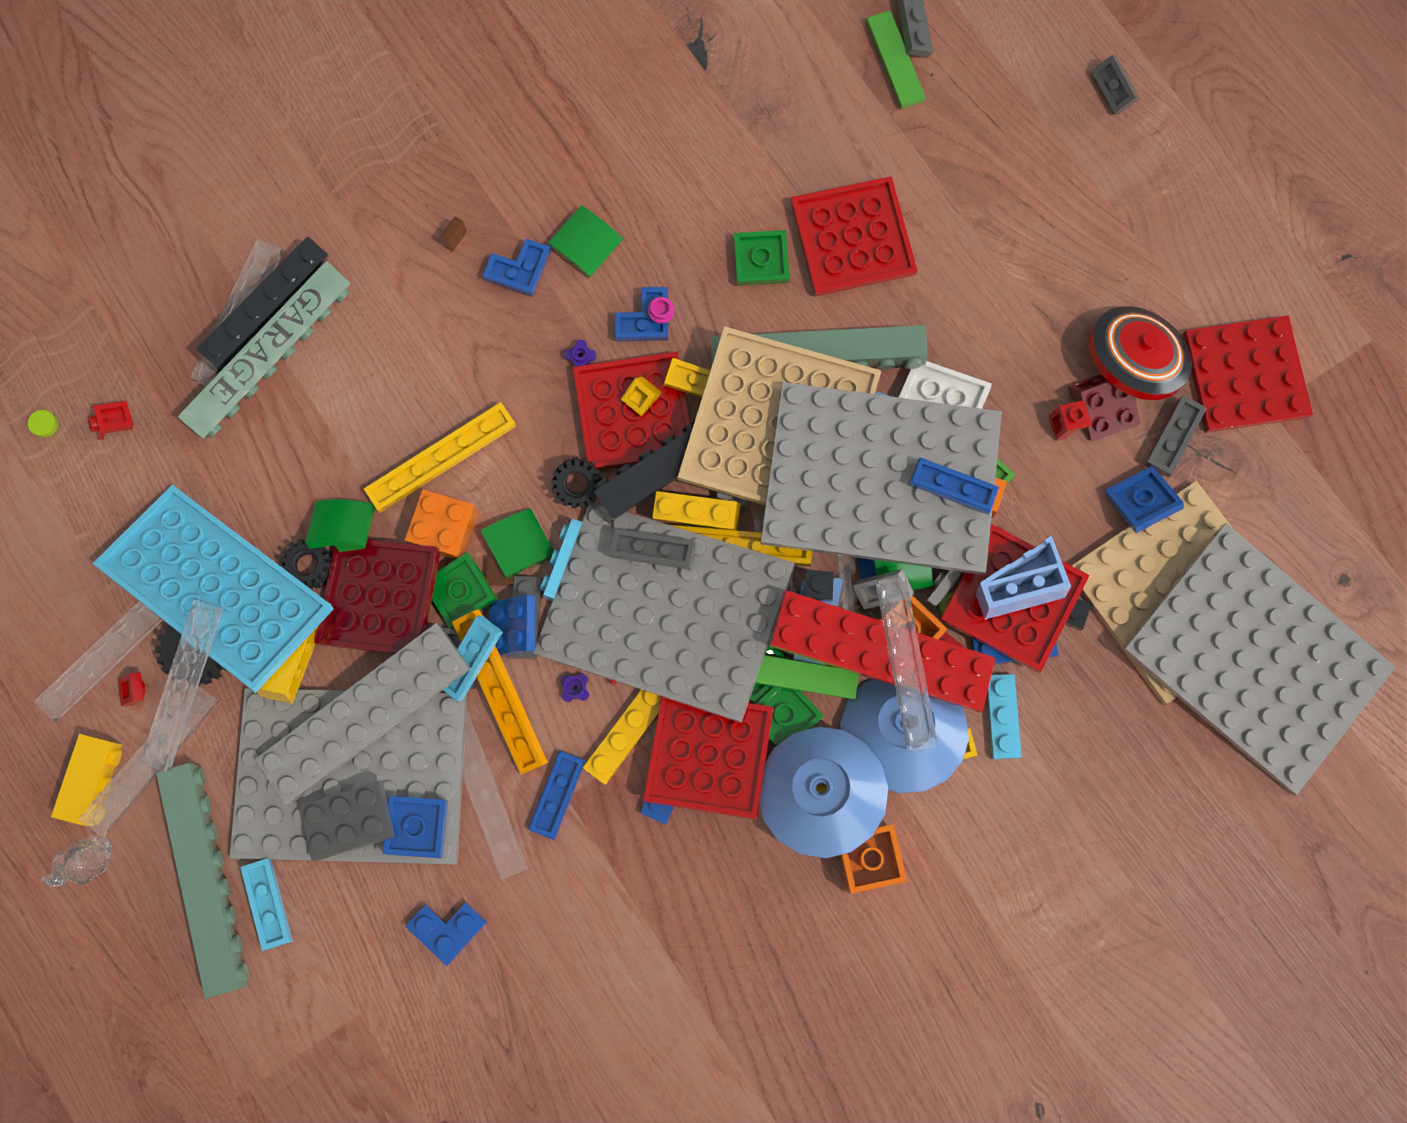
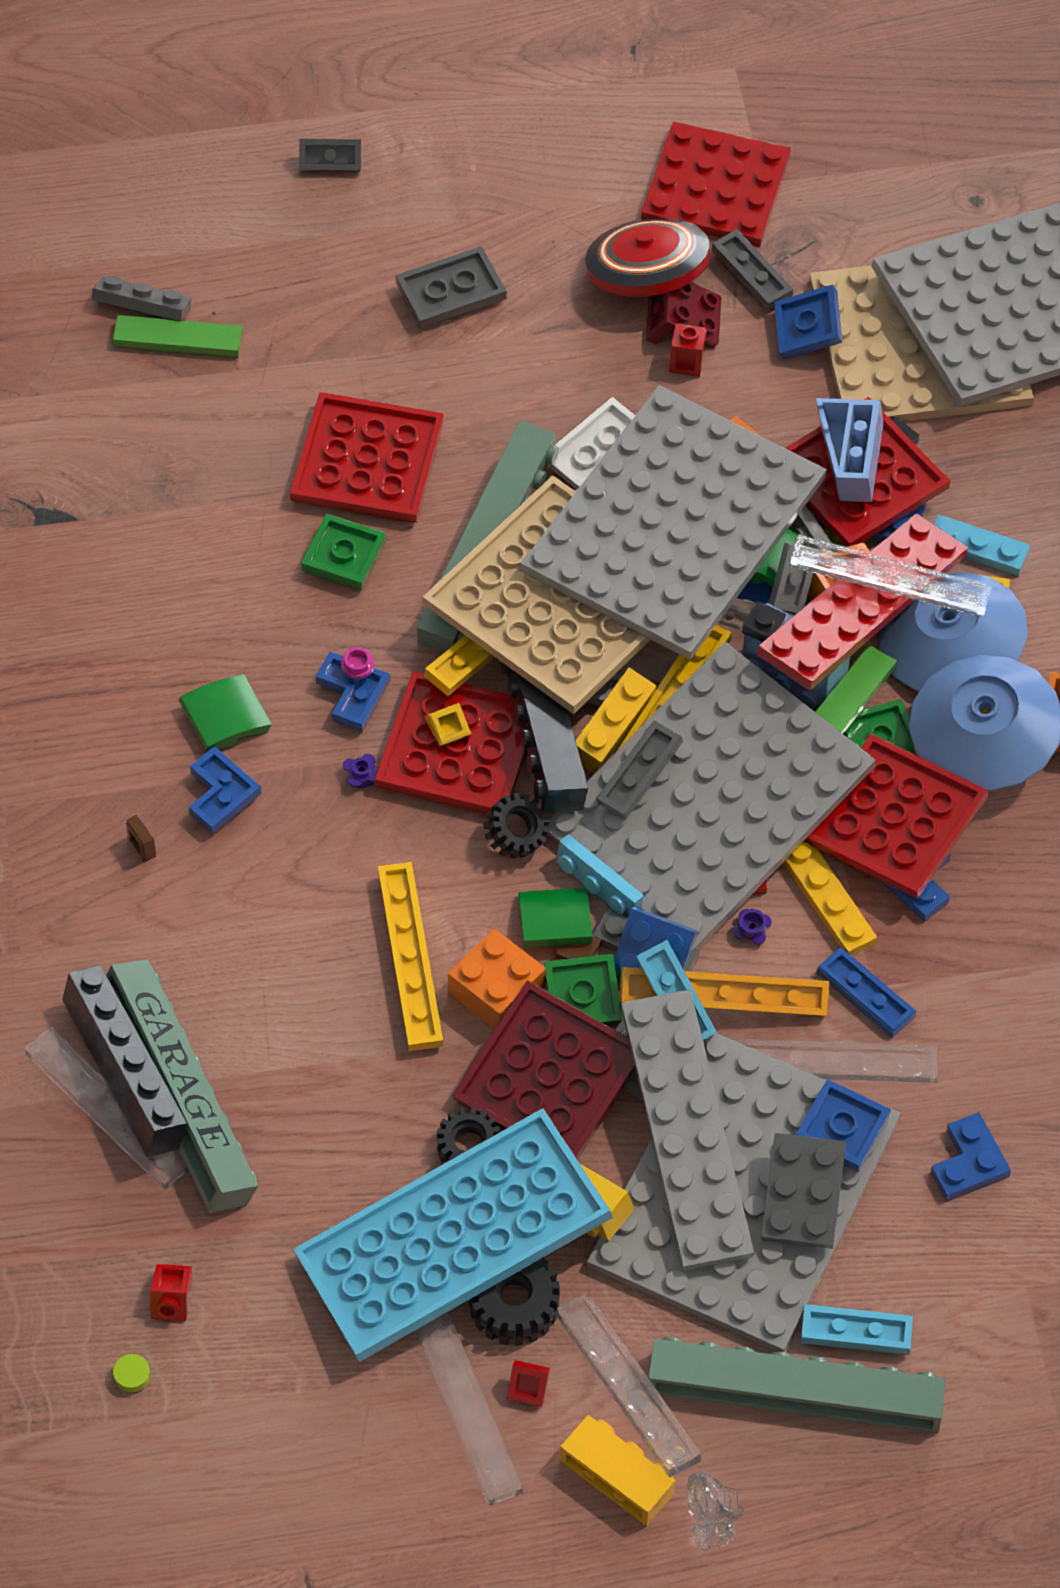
camera: 65 degrees left, 20 degrees down
clear plate [140,599,224,772] -> none
green slope [305,499,375,552] -> none
blue tile [909,457,999,515] -> none
none -> dark grey plate [396,246,507,328]

